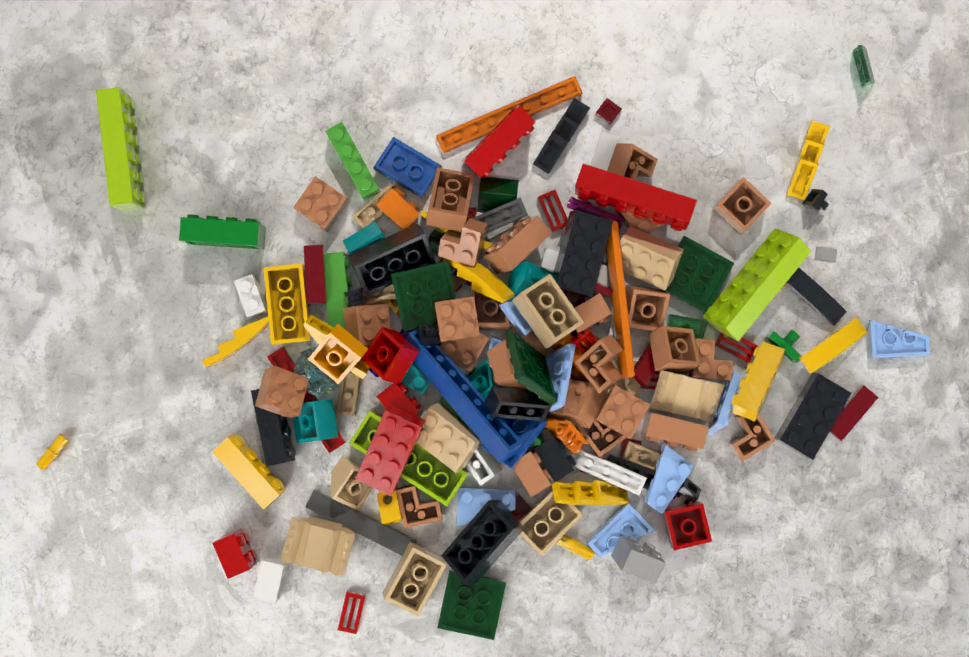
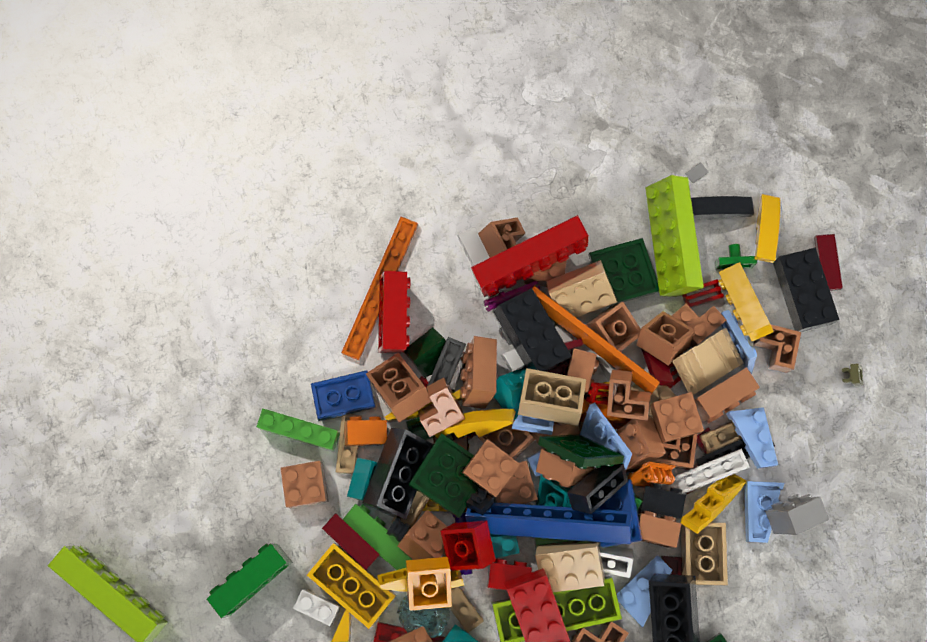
camera: 40 degrees left, 10 degrees down
black slope [533,98,591,174] -> none
red tile [537,190,568,232] -> none
yellow axle [556,535,595,560] -> none
dark red tile [595,98,622,125] -> none
red brick [662,501,712,551] -> none
clear green slope [666,314,708,339] -> none
black tile [676,478,701,504] -> none
nougat brick [713,177,771,234] -> none
yellow slope [786,120,830,201] -> none
black tile [802,189,829,211] -> none
clear green slope [852,45,875,87] -> none
light blue wing [868,320,930,358] -> none
none -> olive tile [842,364,864,386]

